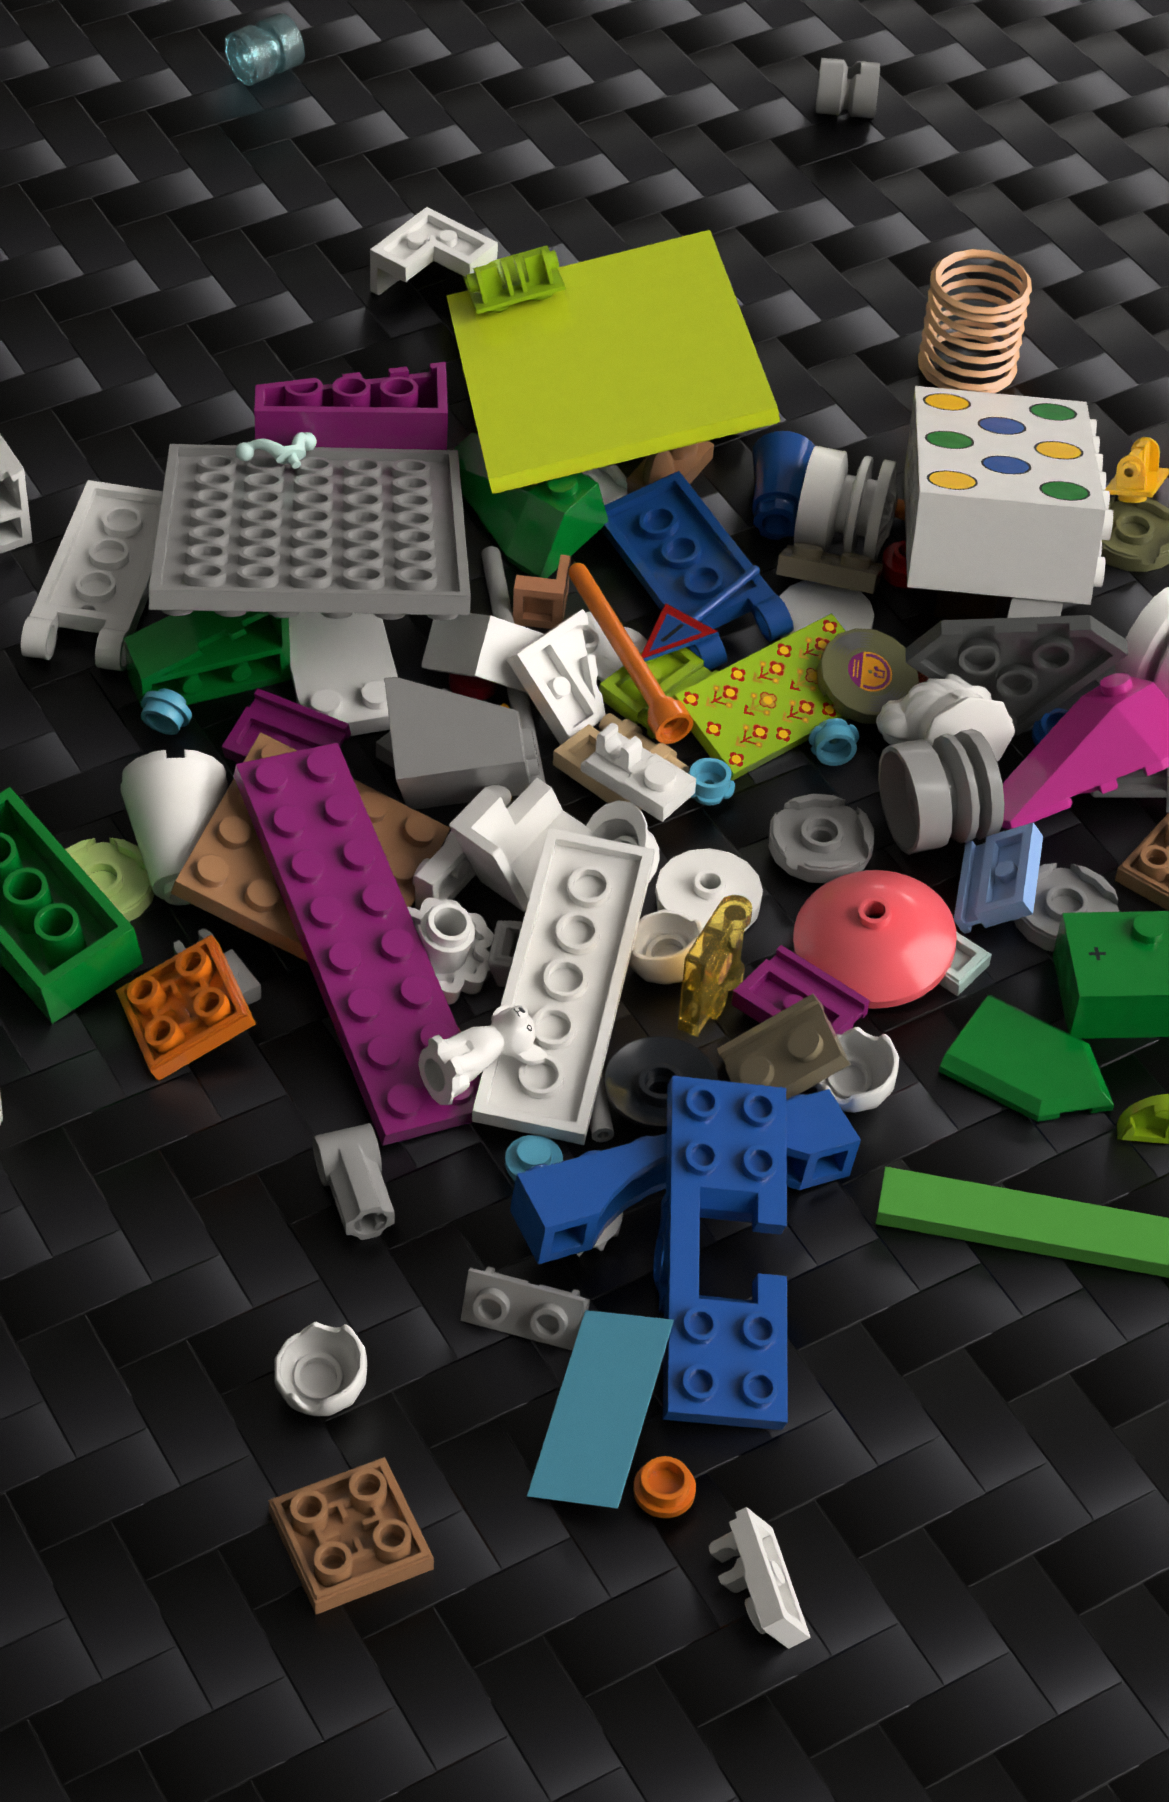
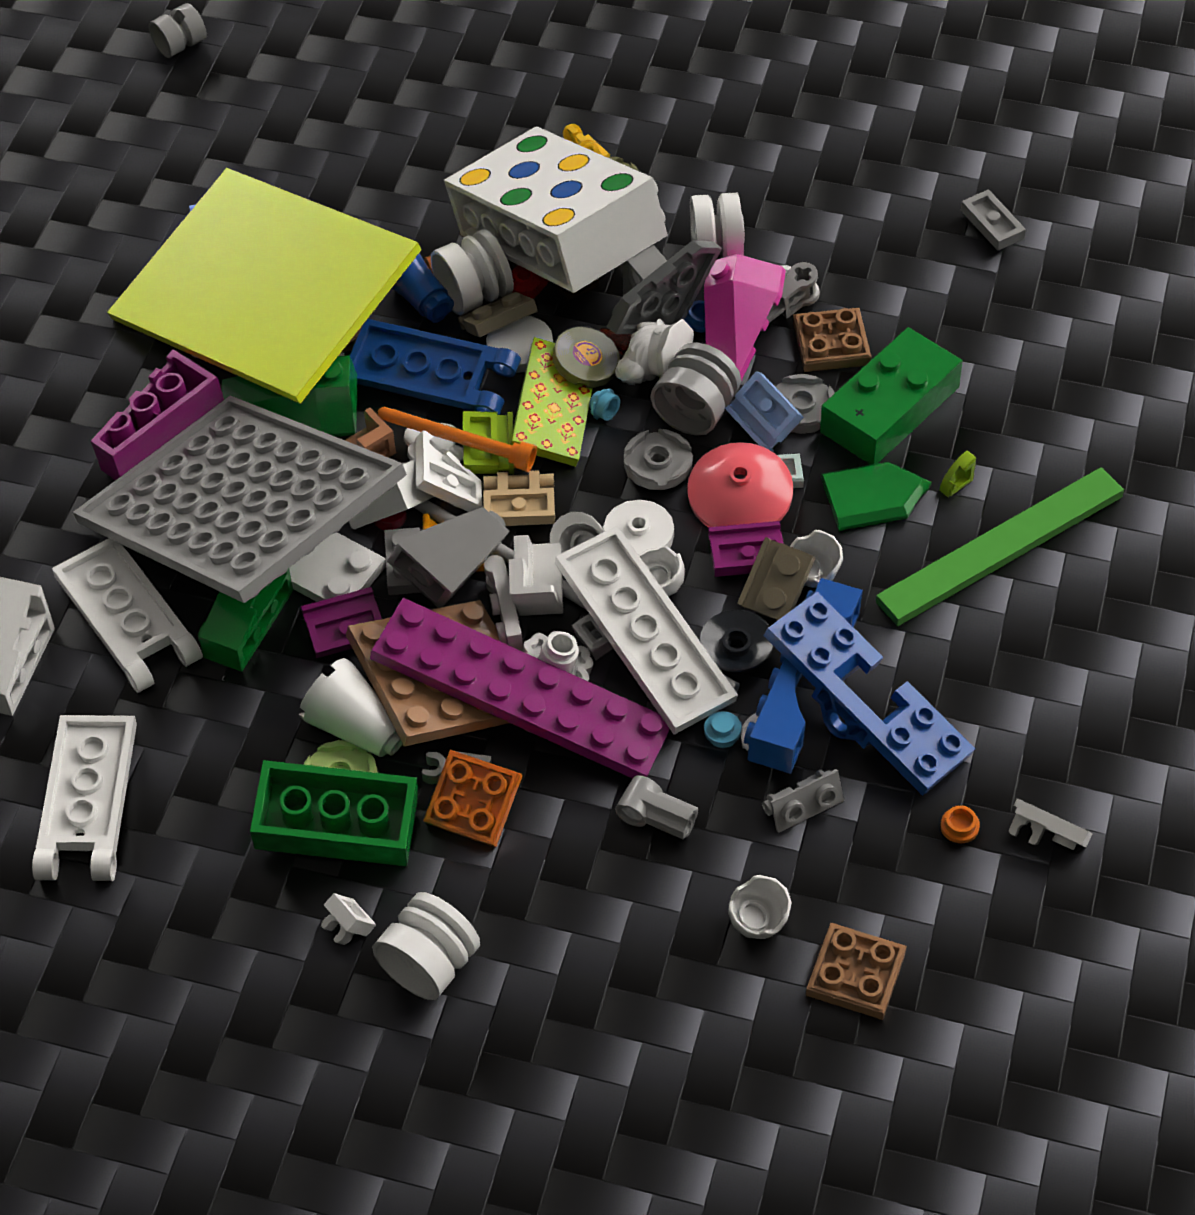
camera: 40 degrees left, 5 degrees up
medium azure plate [141,688,192,735] -> none
light aqua piece [235,432,317,469] -> none
white panel [370,207,498,295] -> none
white animal [418,1005,547,1105] -> none
lime hinge [462,245,566,314] -> none
medium azure sticker [527,1310,674,1509] -> none
white plate [581,723,696,822] -> none
blue piece [641,565,760,662] -> none
clear yellow plate [678,895,753,1037] -> none
medium azure plate [688,758,735,806] -> none
light nougat piece [918,249,1032,393] -> none

